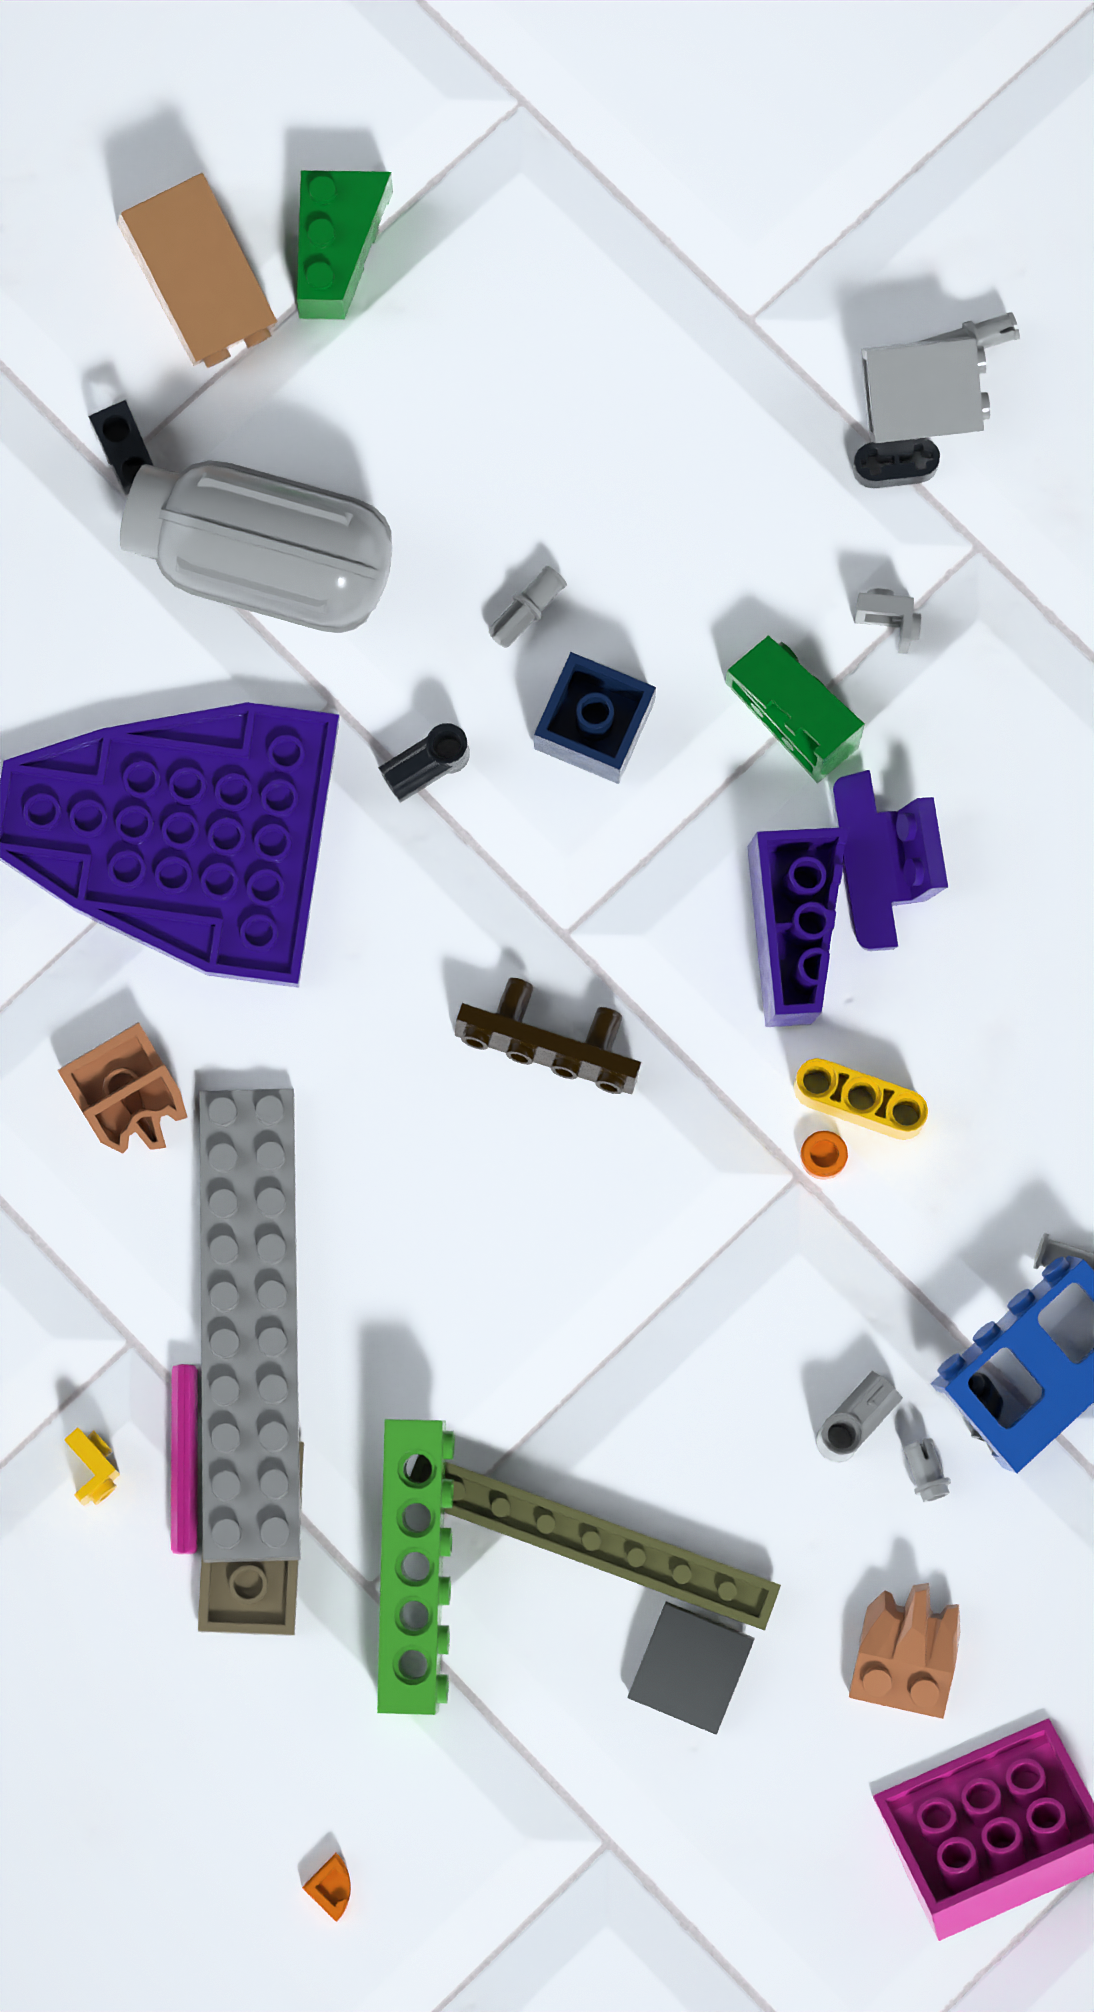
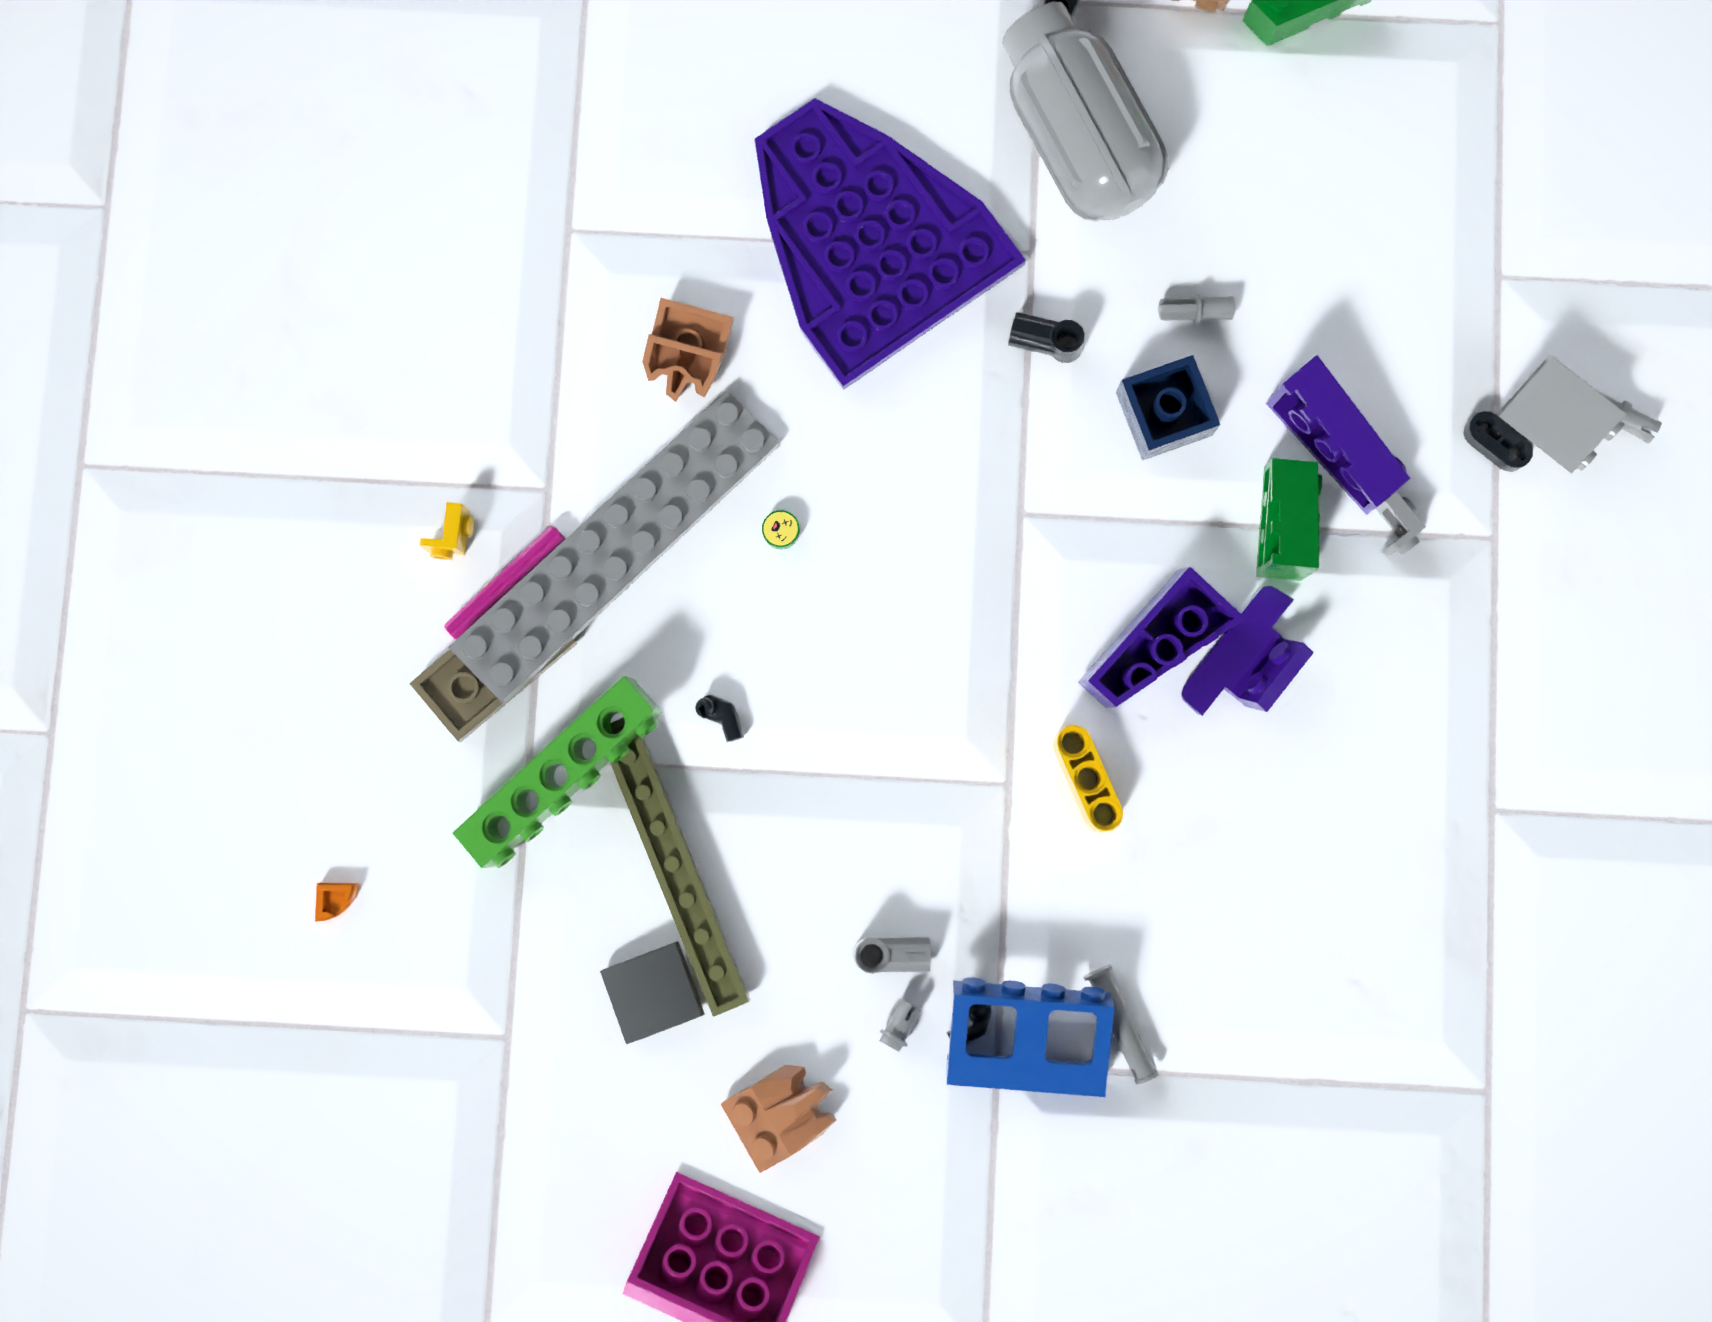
camera: 50 degrees right, 5 degrees up
dark brown plate [454,977,641,1095] -> none
orange tile [800,1130,848,1180] -> none
none -> black arm [695,695,745,743]
none -> light yellow tile [762,510,800,550]
none -> dark purple wedge [1266,355,1411,515]

